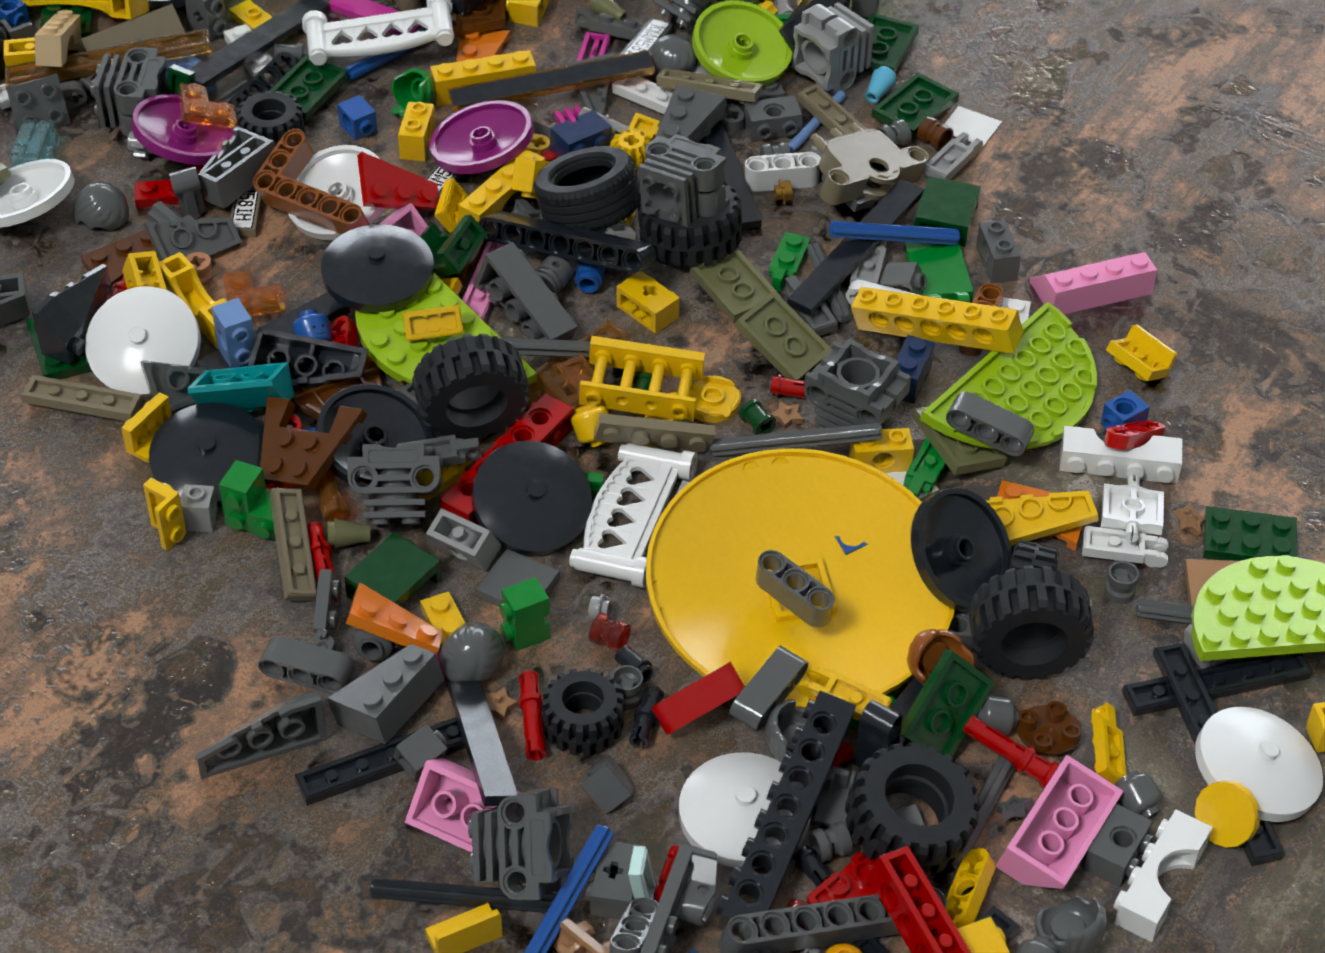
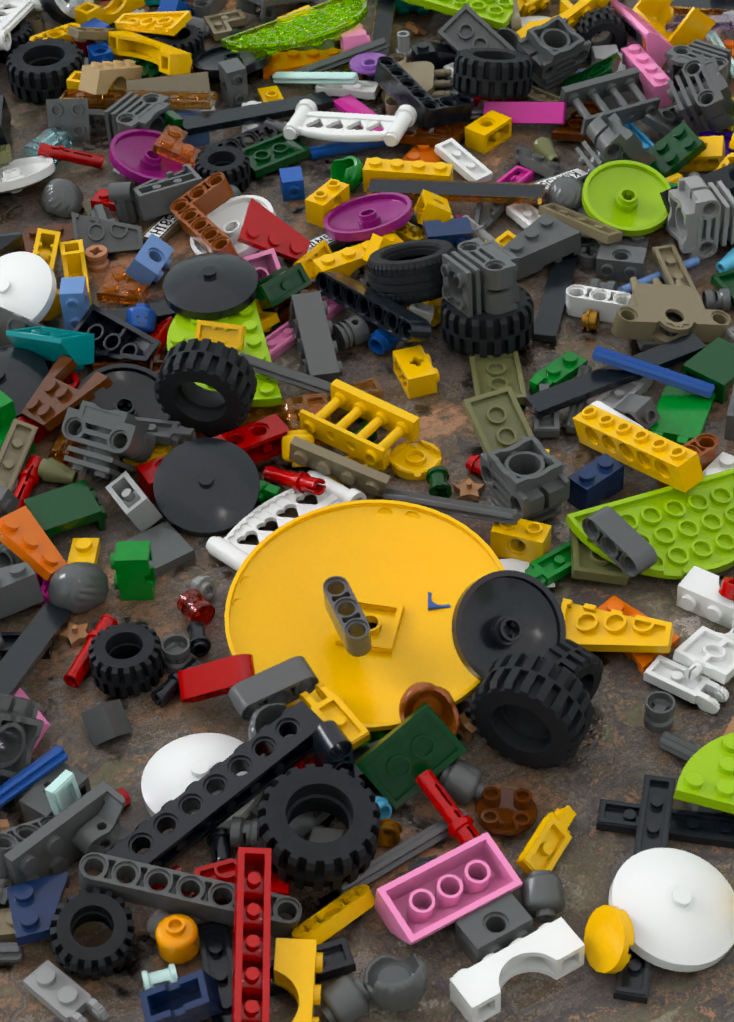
camera: 30 degrees right, 5 degrees down
none -> red pin [38,142,104,169]
none -> medium blue brick [124,233,174,289]
none -> red pin [263,466,326,495]
none -> yellow brick [414,189,453,225]
none -> white plate [434,138,493,183]

